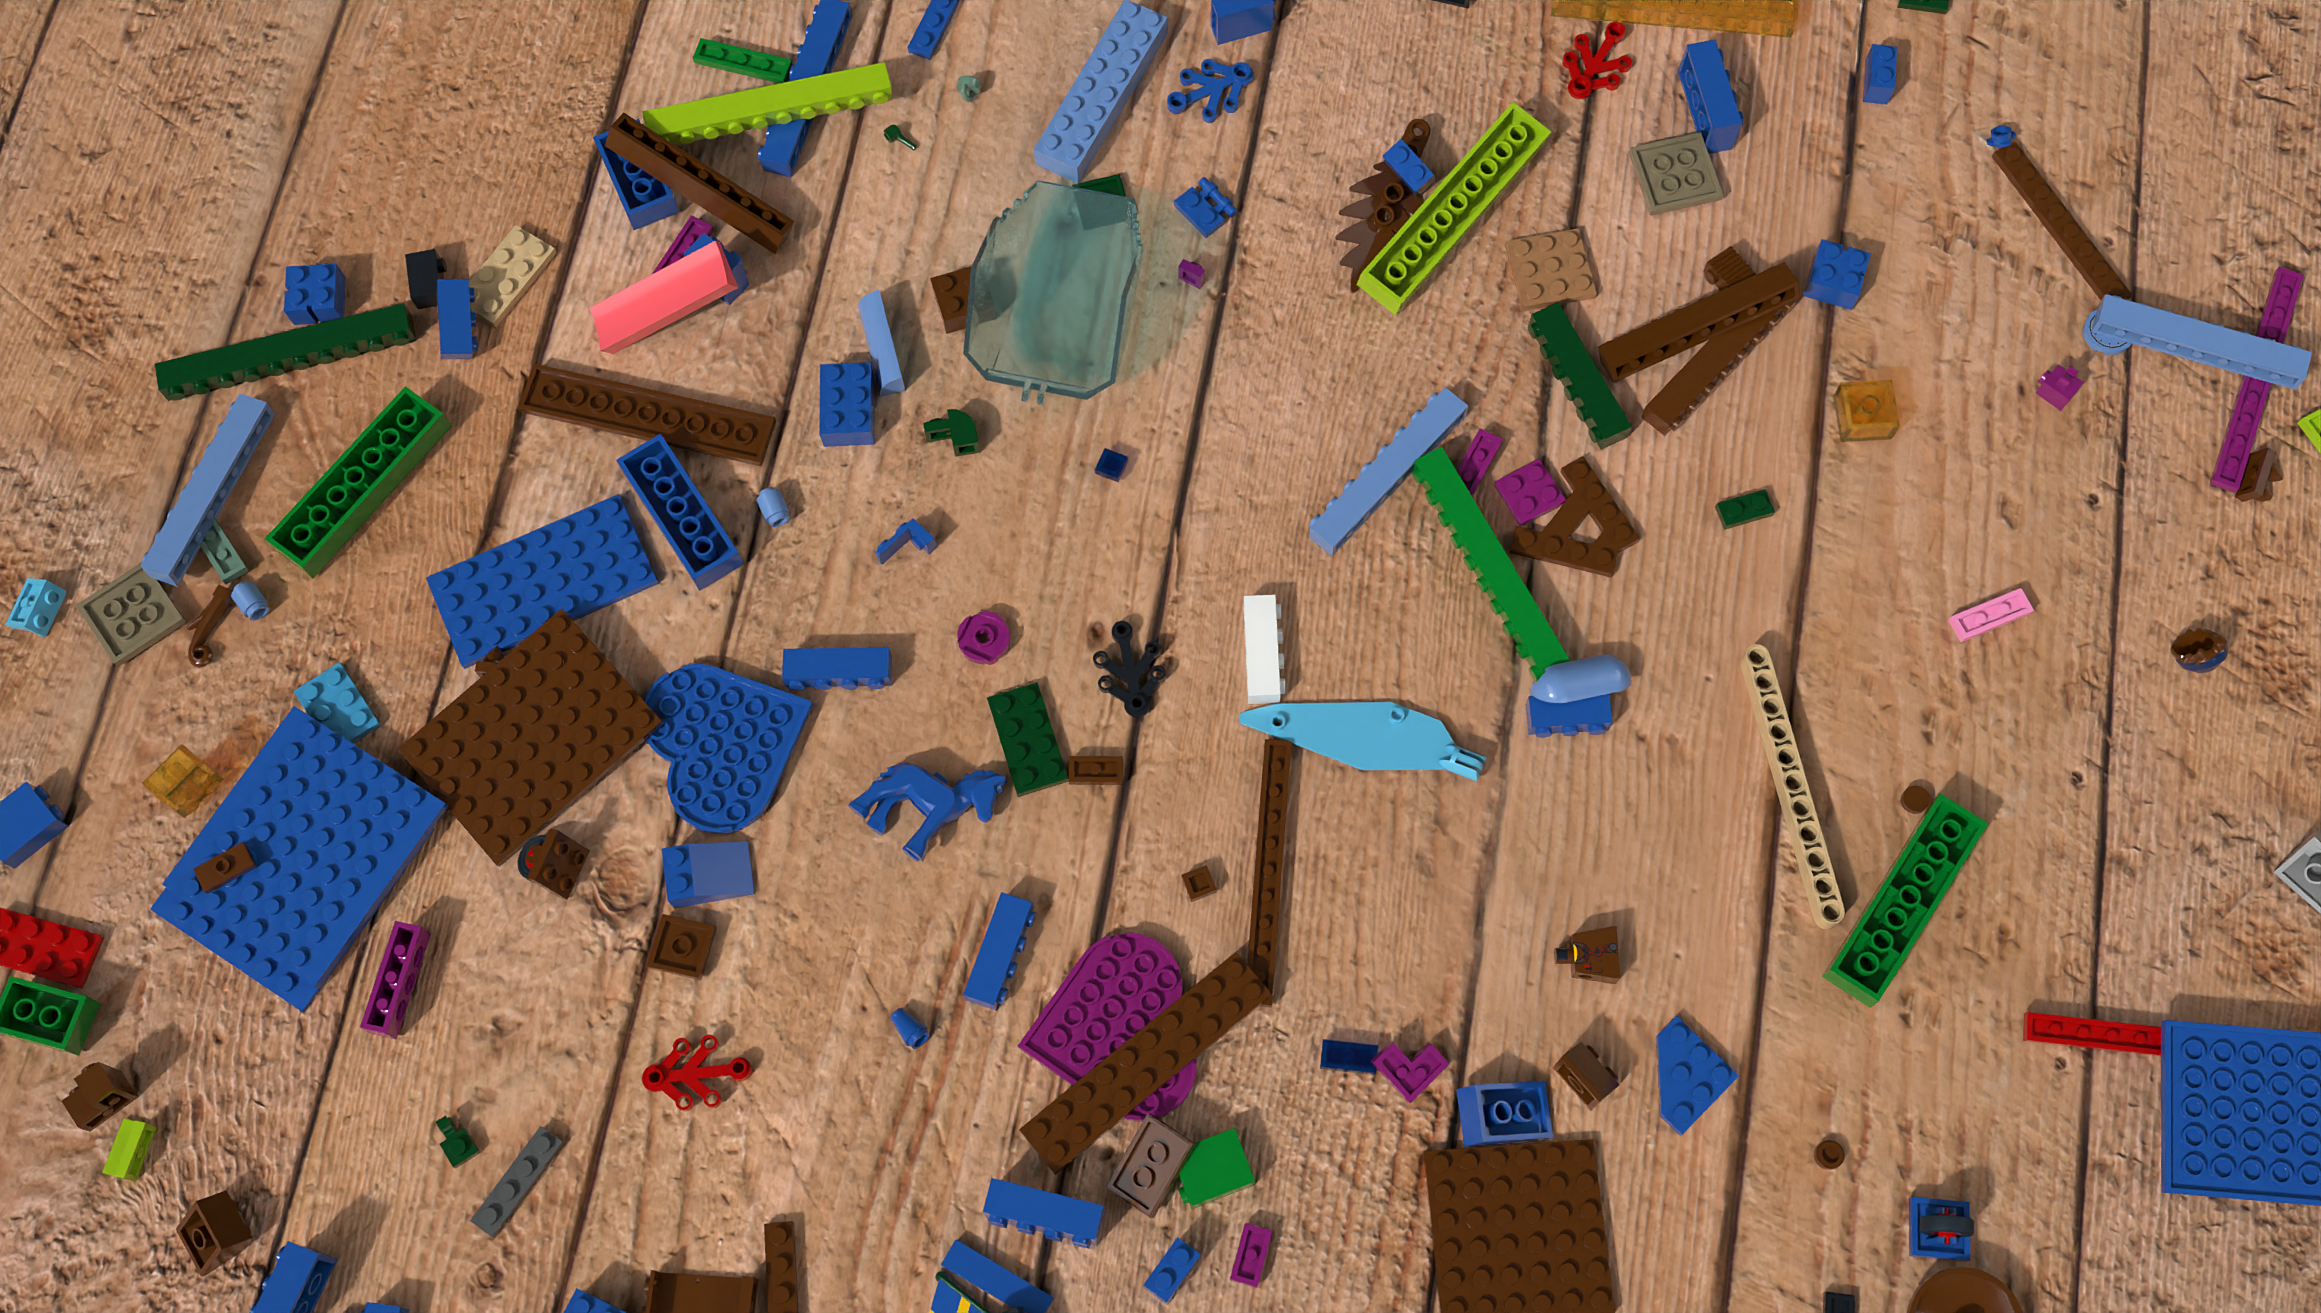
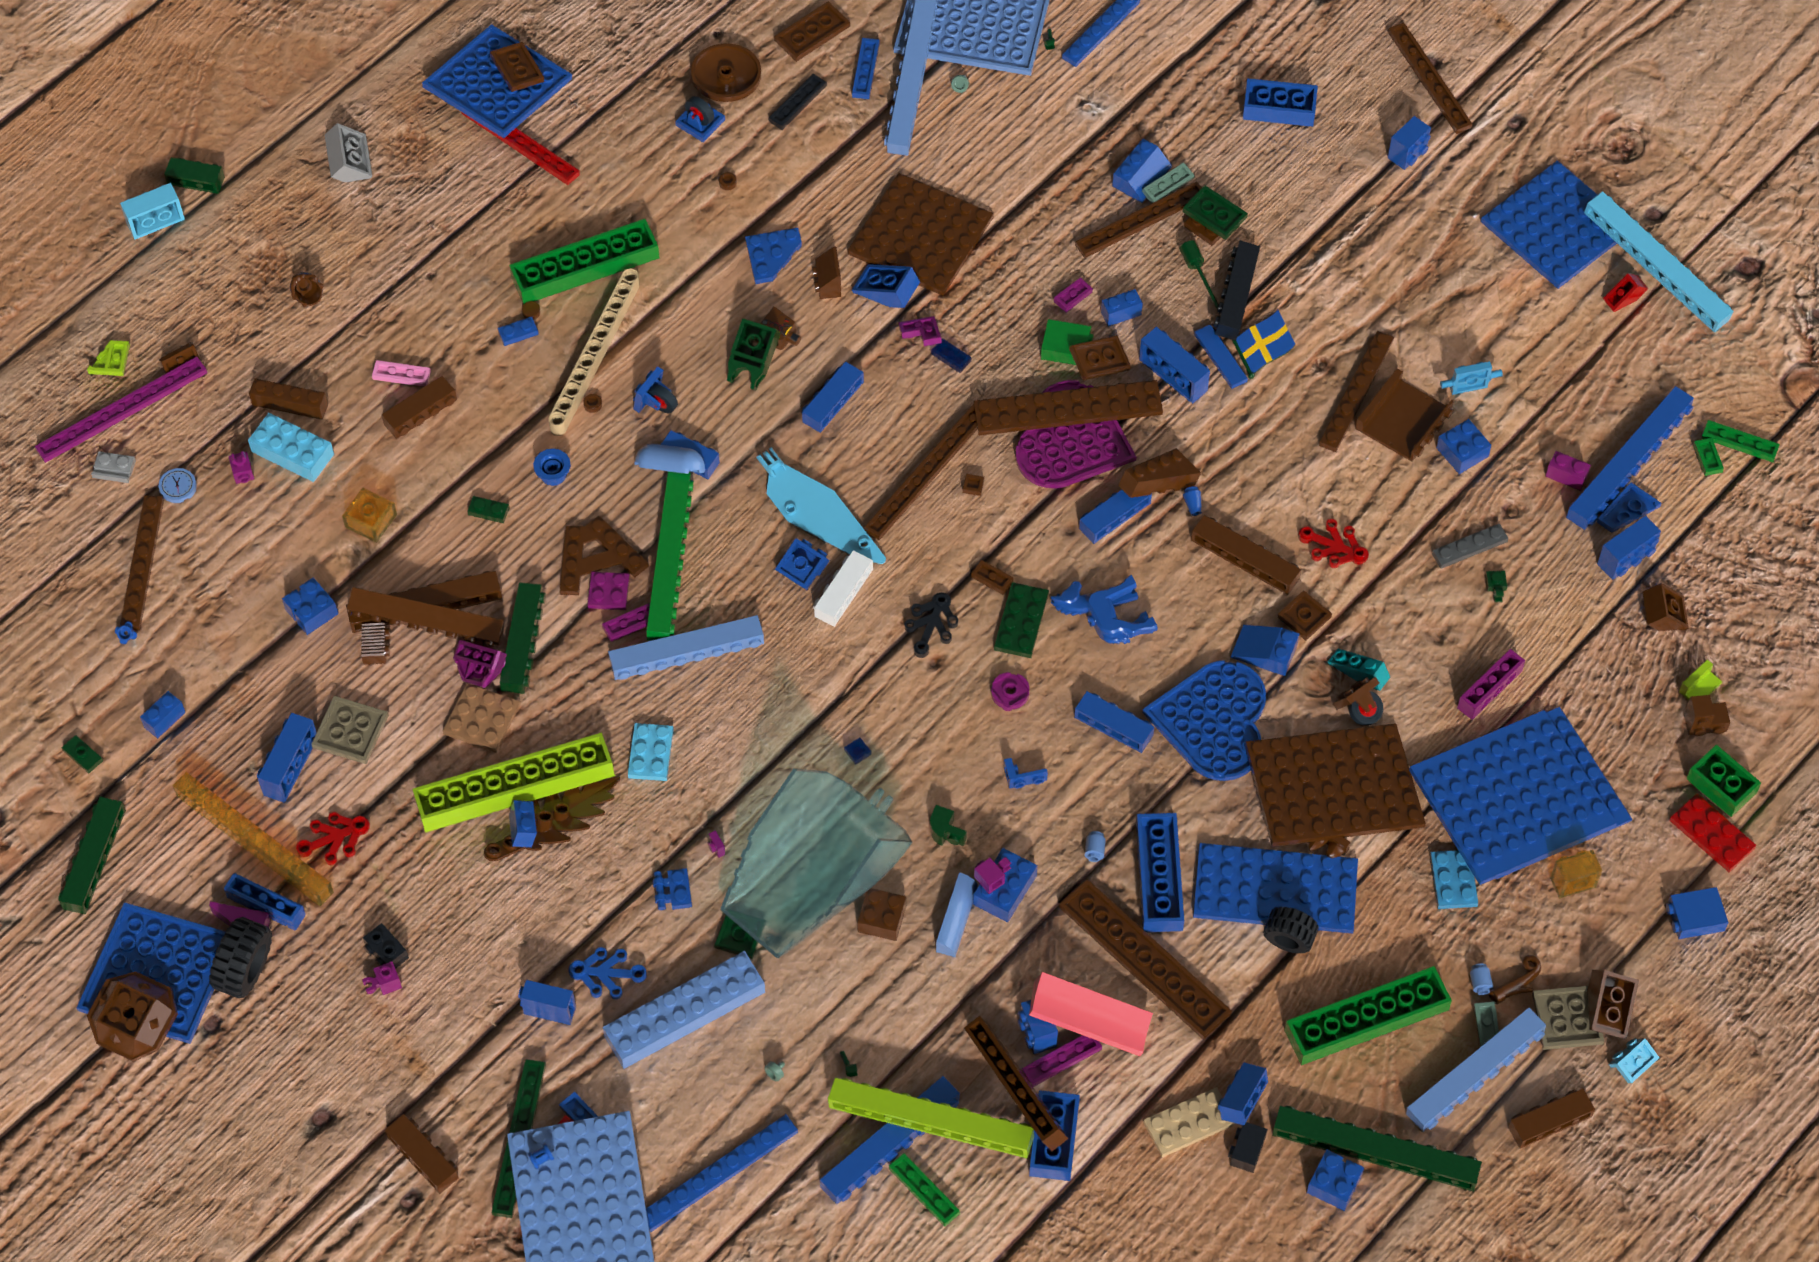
camera: 150 degrees left, 10 degrees down
reddish brown plate [193,842,257,894] -> none
medium blue brick [2091,294,2312,390] -> none
none -> light grey plate [91,451,136,483]
none -> medium azure brick [248,413,334,482]
none -> reddish brown brick [249,378,328,420]
none -> reddish brown brick [381,376,457,439]
none -> magenta wedge [453,640,507,688]
none -> reddish brown plate [490,42,544,92]
none -> blue plate [498,317,539,346]
none -> blue piece [533,448,571,486]
none -> reddish brown tile [583,394,602,413]
none -> medium azure plate [628,723,674,781]
none -> plate [633,366,678,414]
none -> dark green brick [727,318,781,391]
none -> blue plate [775,538,830,590]
none -> blue brick [801,361,864,433]
none -> magenta brick [974,857,1011,894]
none -> reddish brown wedge [1118,448,1201,498]
none -> reddish brown brick [1191,515,1301,595]
none -> black tyre [1263,907,1319,953]
none -> teal slope [1328,648,1391,691]
none -> reddish brown brick [1508,1089,1595,1149]
none -> reddish brown slope [1588,970,1639,1039]

